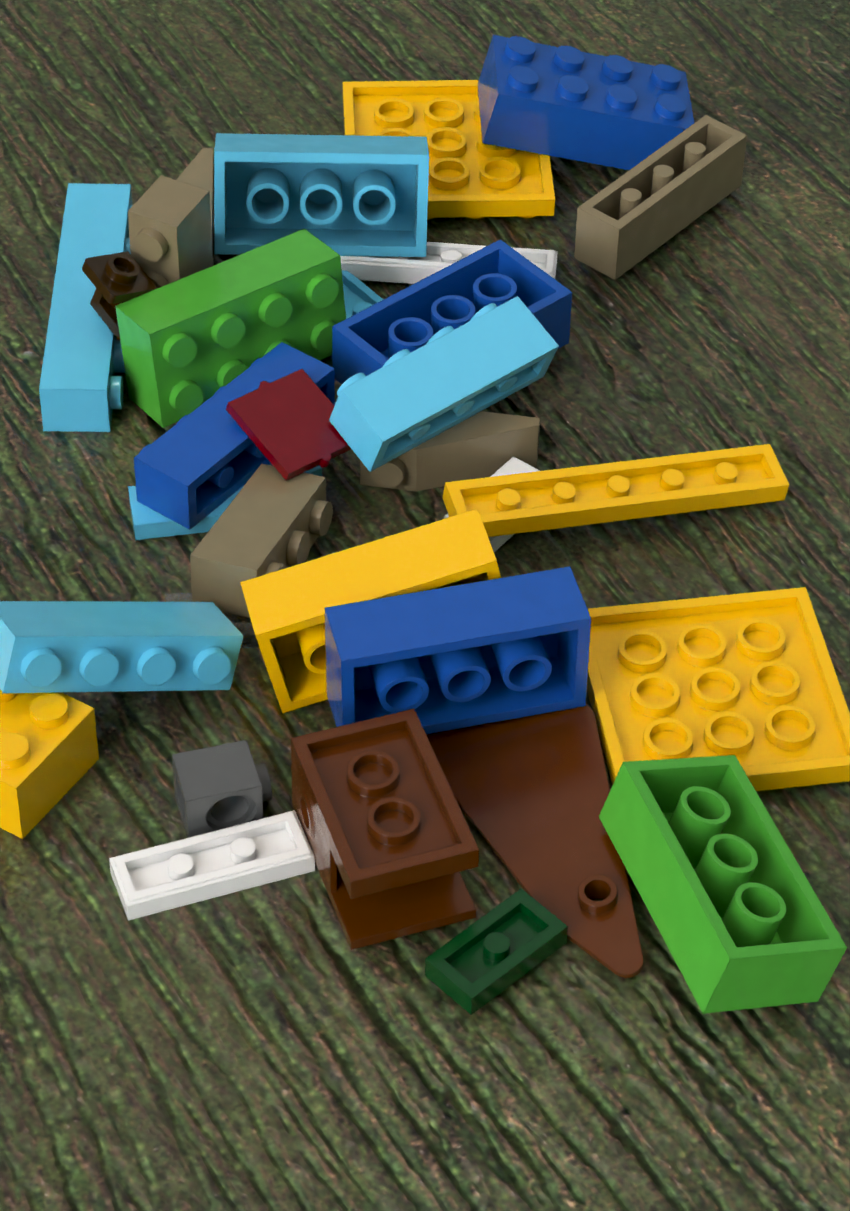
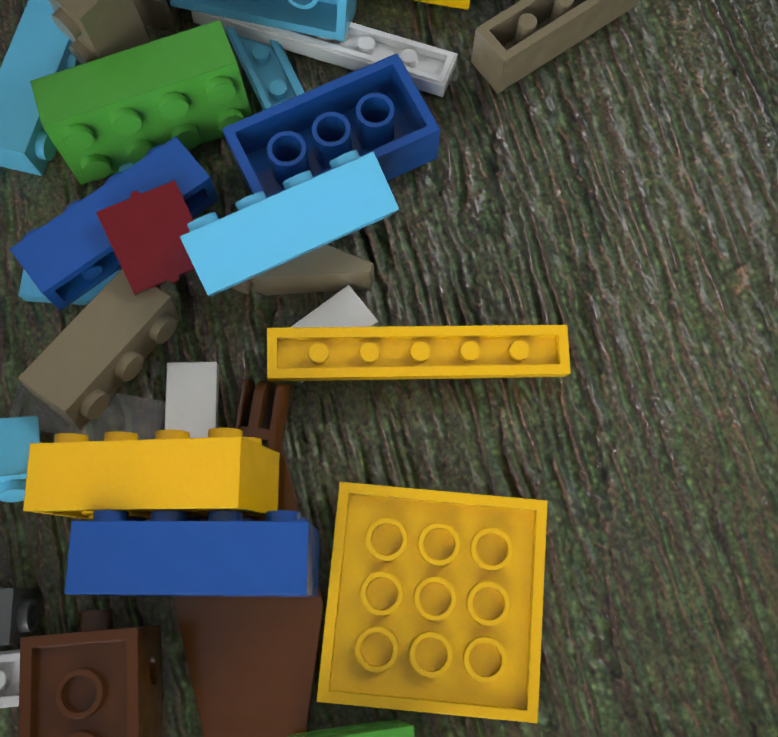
camera: 15 degrees right, 30 degrees up
dark brown bracket [82,251,157,341] -> none

